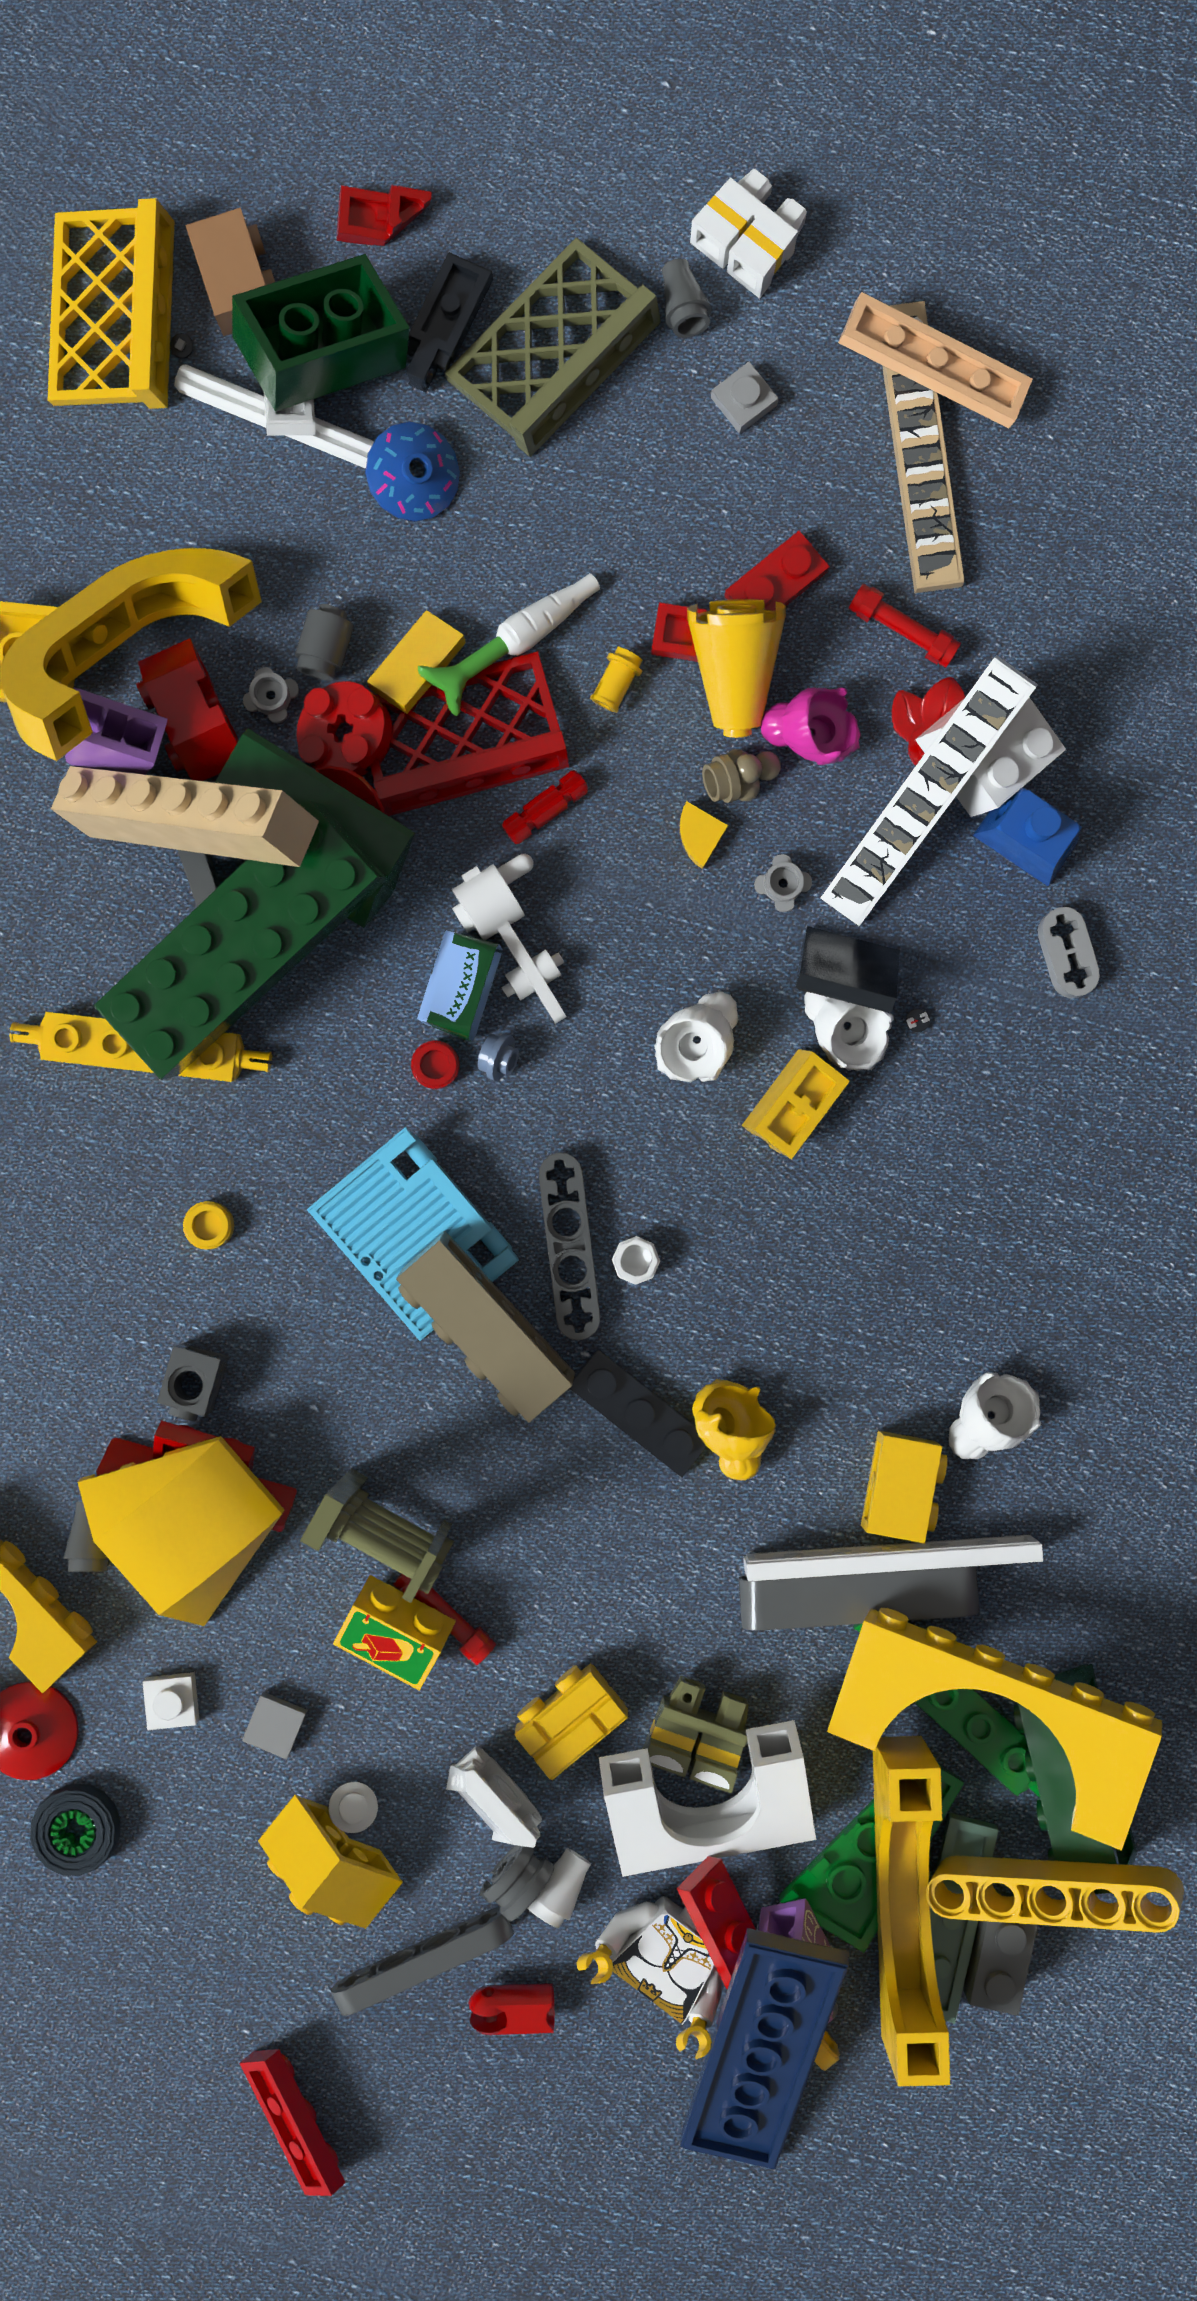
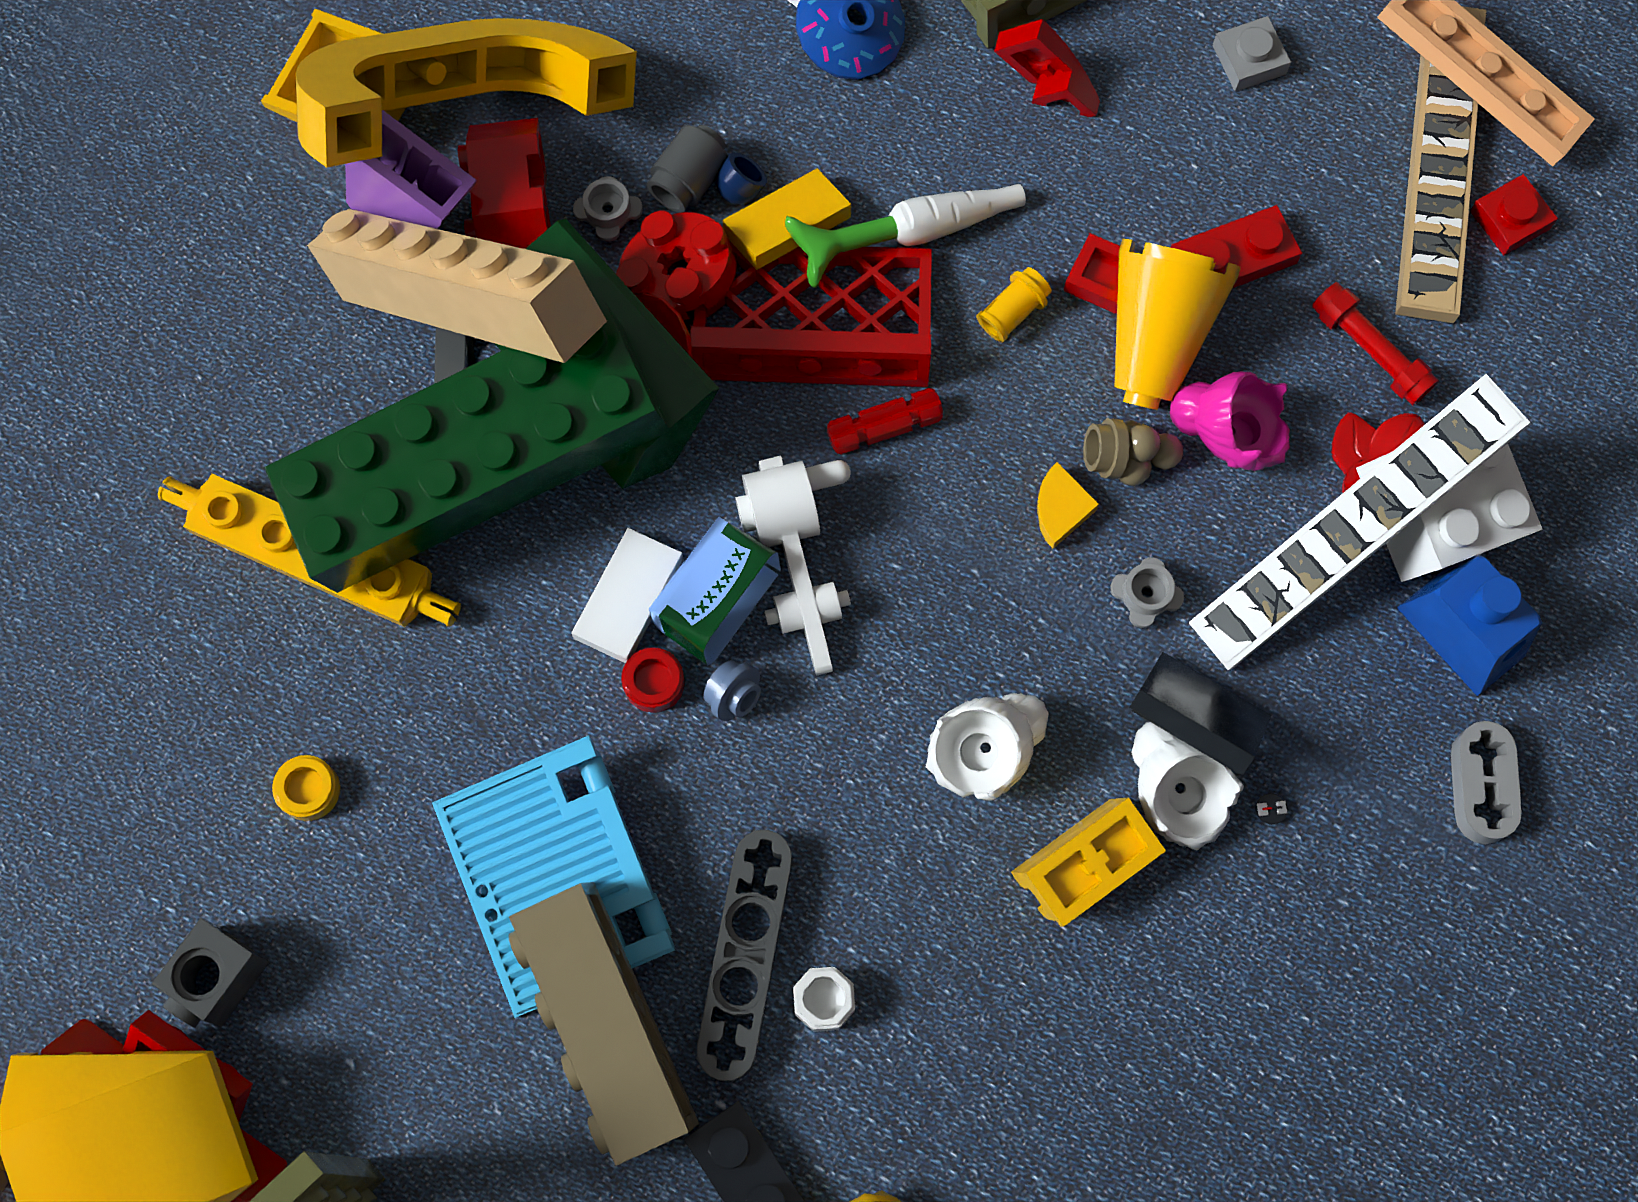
camera: 15 degrees right, 15 degrees down
none -> white tile [571,528,683,663]
none -> dark blue hinge [716,152,767,204]
none -> red slope [994,19,1100,117]
none -> red plate [1470,174,1558,256]

